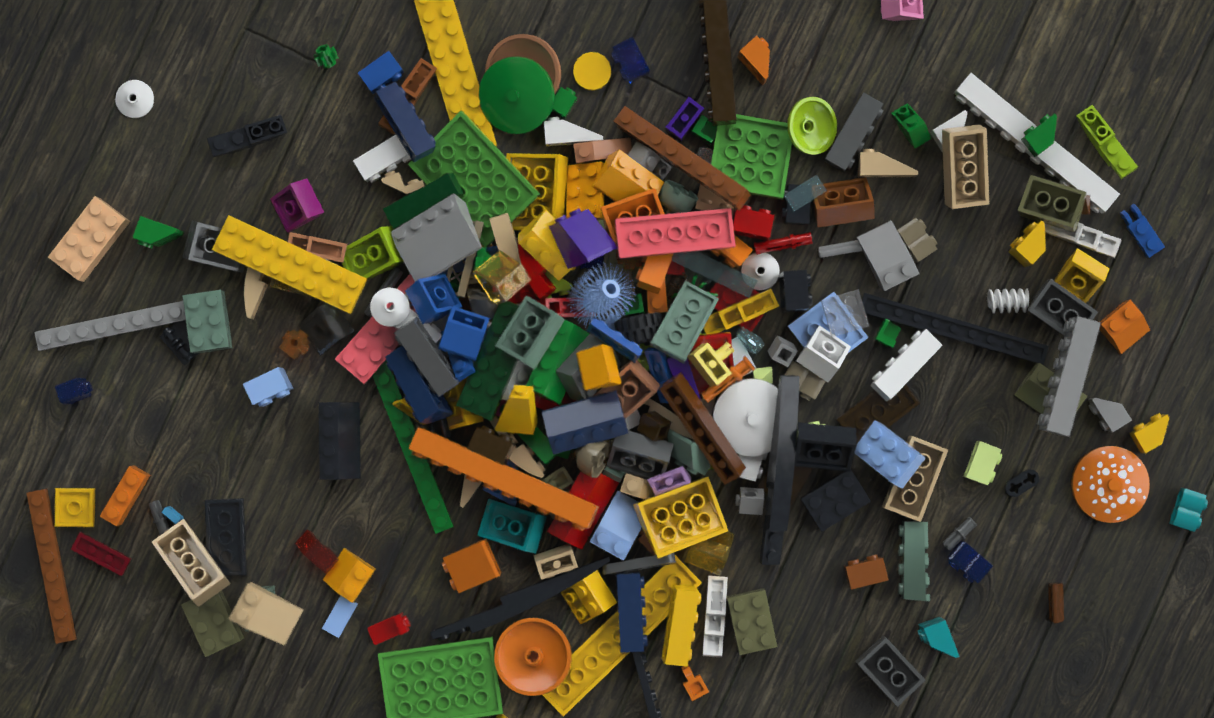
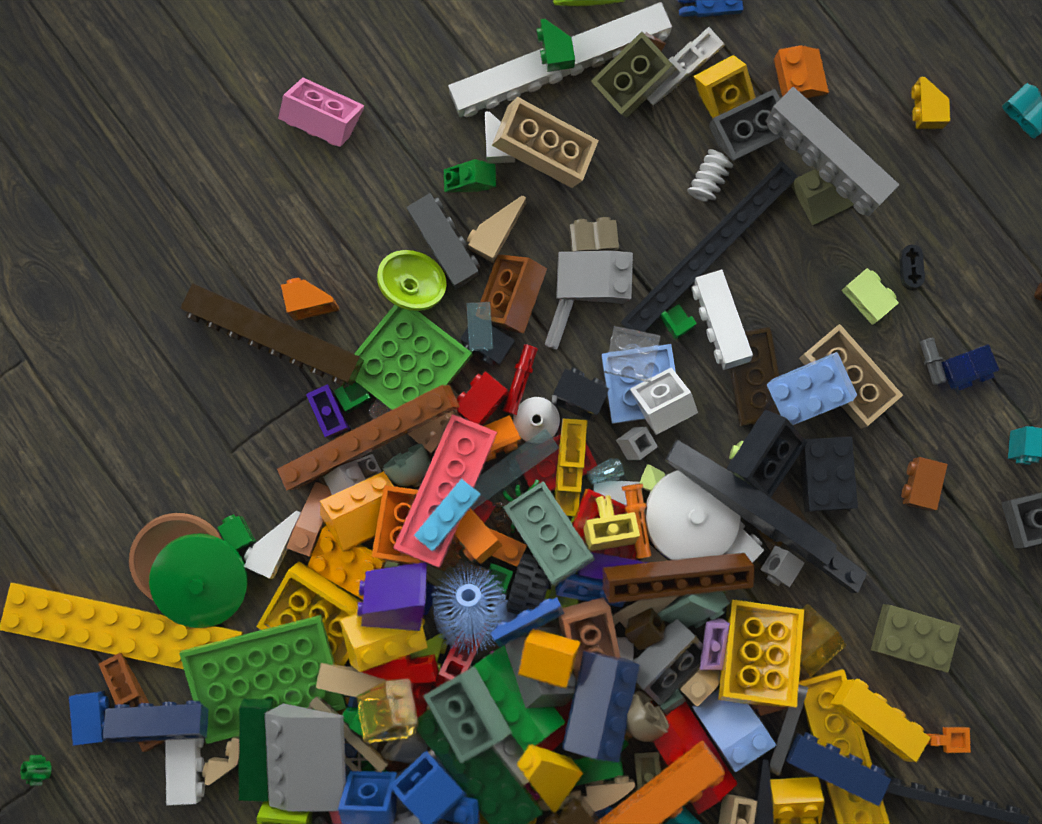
camera: 60 degrees left, 5 degrees down
yellow tile [573,52,611,91] -> none
clear blue brick [610,37,650,83] -> none
white slope [702,576,728,657] -> none
dark tan brick [785,361,825,401] -> none
sand green wedge [898,521,930,601] -> none
yellow slope [1008,221,1046,267] -> none
orange dish [1071,446,1150,523] -> none
light grey slope [1088,398,1132,433] -> none
none -> medium azure plate [414,478,481,552]

